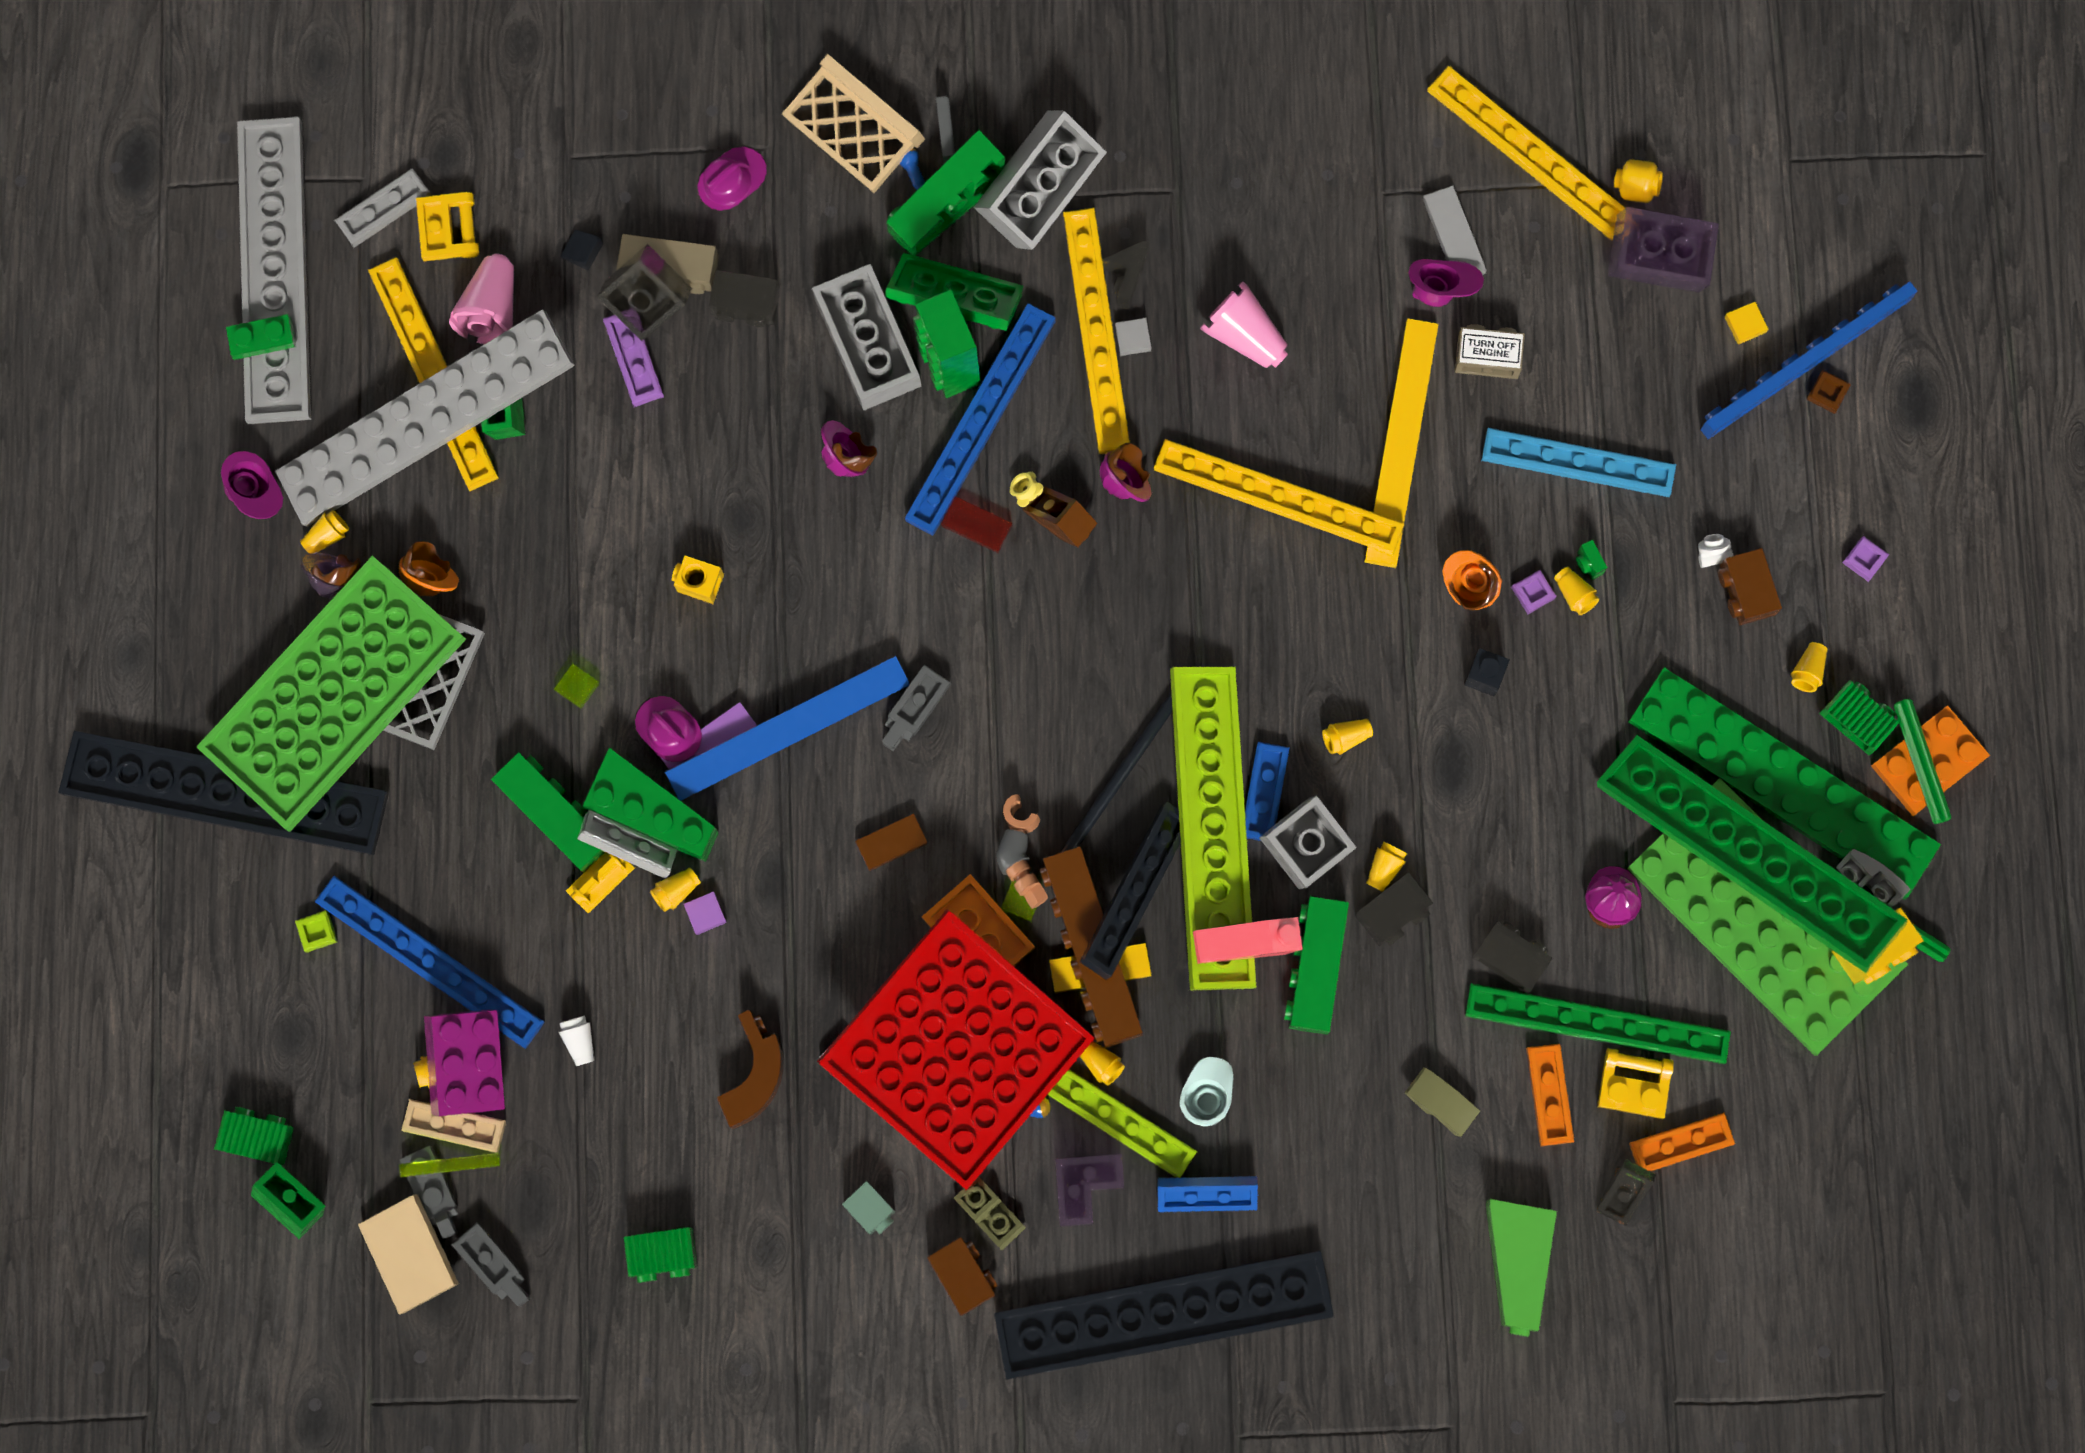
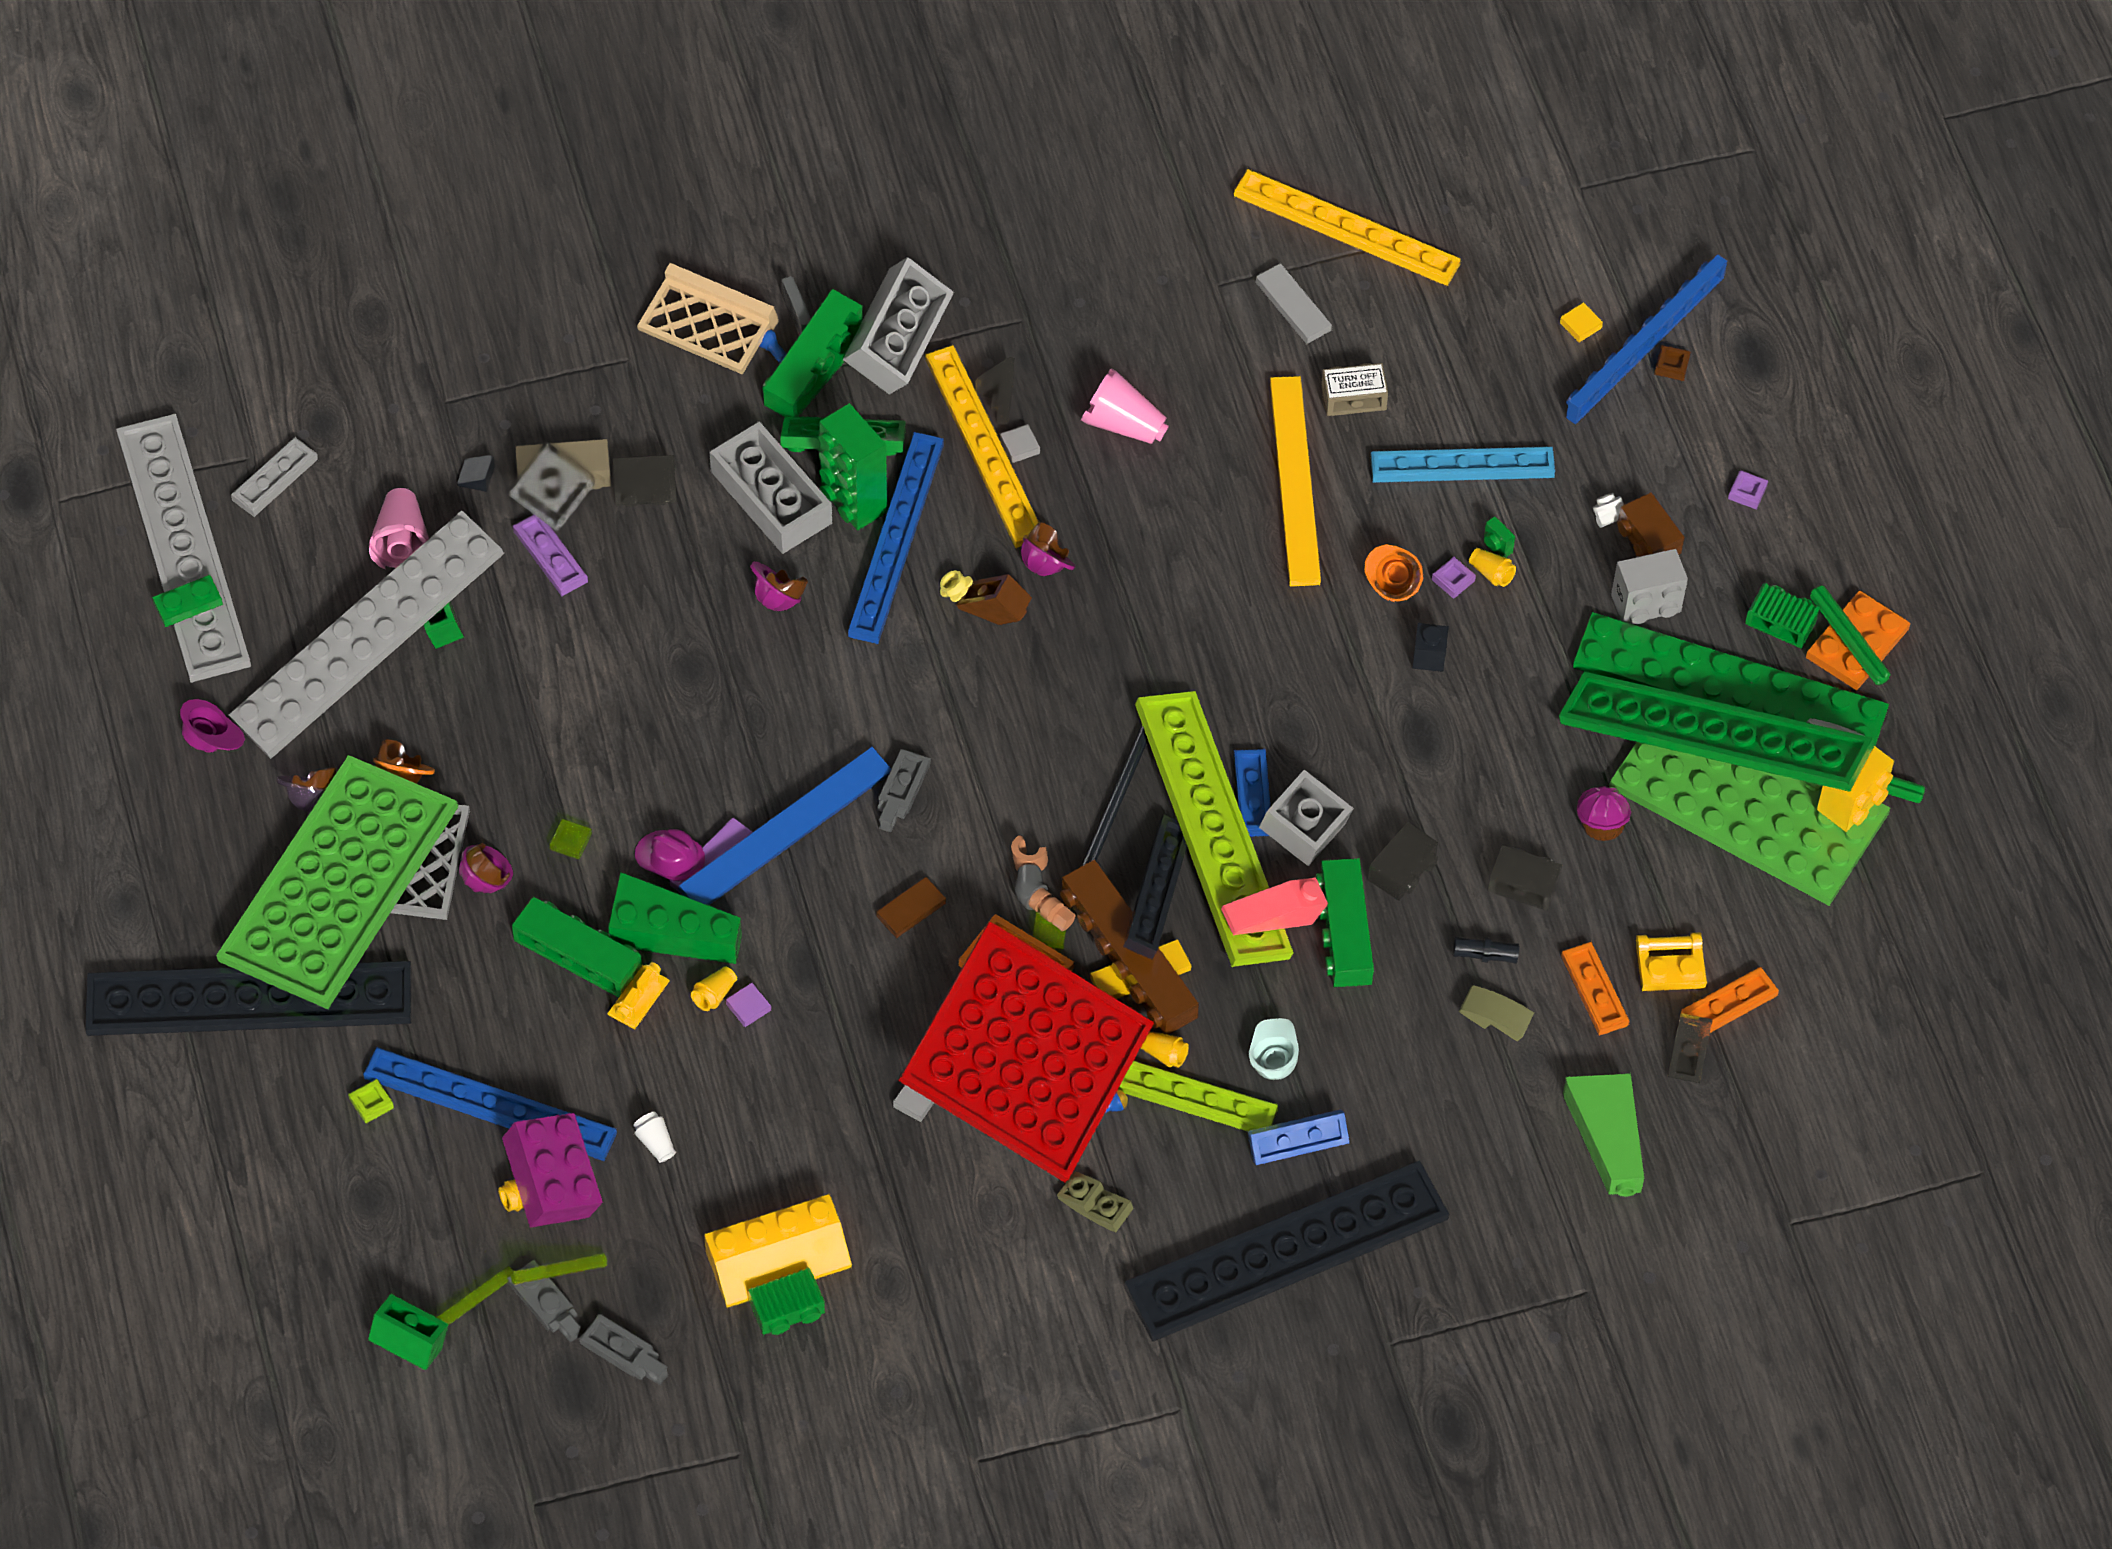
camera: 20 degrees left, 20 degrees down
green brick [214,1106,294,1166] -> none
yellow cone [300,510,349,555] -> none
tan tile [358,1194,459,1314] -> none
yellow tile [368,257,499,491] -> none
tan tile [401,1099,506,1153] -> none
yellow plate [416,192,479,261] -> none
light grey tile [577,810,677,879] -> none
yellow brick [672,556,724,604] -> none
magenta piece [698,147,767,211] -> none
reddish brown arch [716,1009,784,1129] -> none
sand green brick [842,1181,895,1235] -> none
reddish brown brick [927,1237,998,1316] -> none
clear red tile [941,496,1012,554] -> none
clear purple brick [1055,1154,1124,1228] -> none
yellow tile [1154,439,1404,555] -> none
yellow cone [1322,718,1373,755] -> none
yellow cone [1366,842,1407,892] -> none
magenta piece [1408,259,1484,307] -> none
green tile [1465,983,1731,1064] -> none
clear purple brick [1608,207,1719,293] -> none
yellow head [1614,159,1663,203] -> none
yellow cone [1791,642,1828,692] -> none
none -> clear neon green bar [437,1266,514,1325]
none -> piece [459,843,513,893]
none -> yellow slope [704,1194,852,1308]
none -> black pin [1453,936,1519,964]
none -> light grey brick [1611,549,1688,624]

